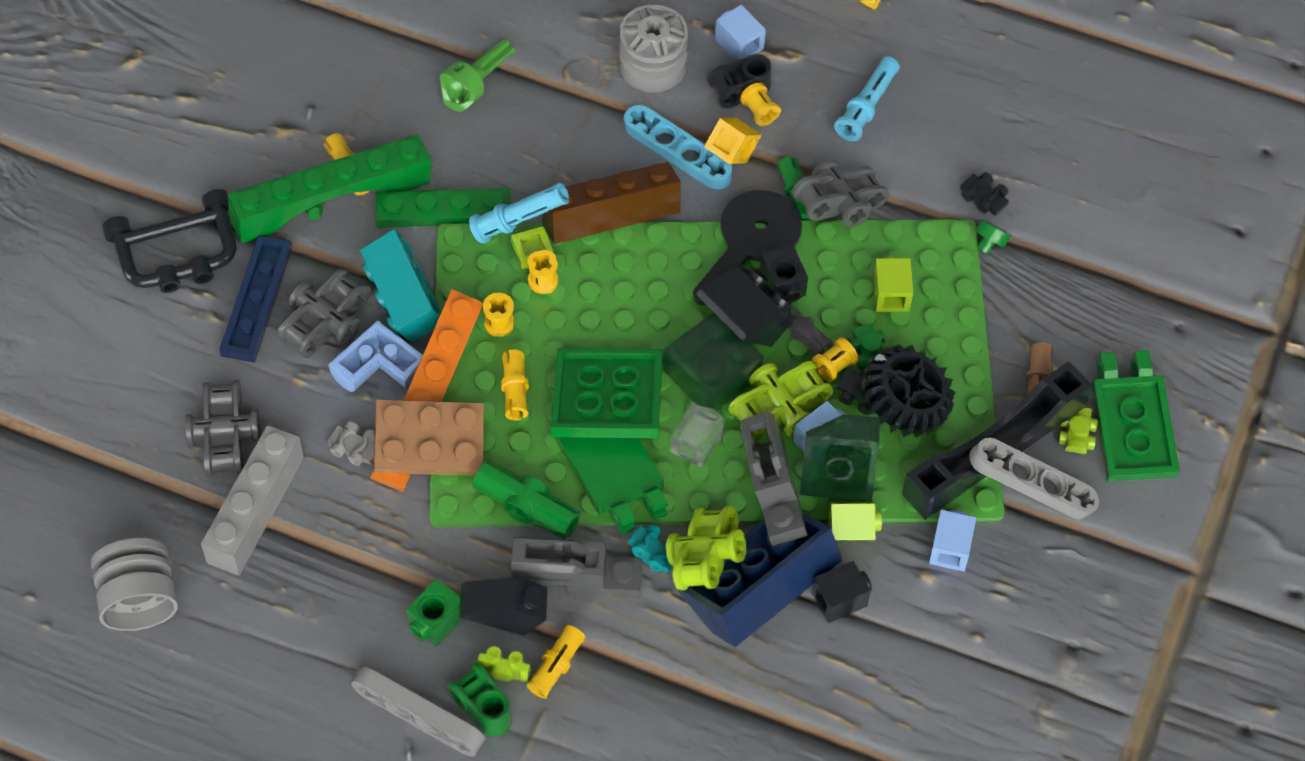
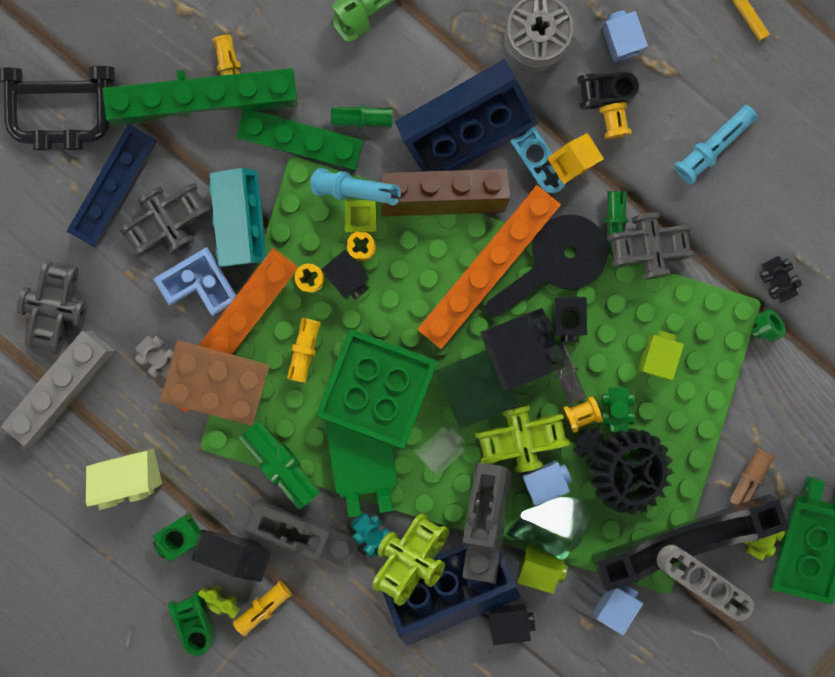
camera: 25 degrees right, 30 degrees up
light grey beam [351,667,485,757] -> none
none -> yellowish green slope [86,449,162,510]
none -> black brick [321,250,371,300]
none -> green axle [331,104,392,129]
none -> dark blue slope [395,59,539,172]
none -> orange plate [417,185,561,349]

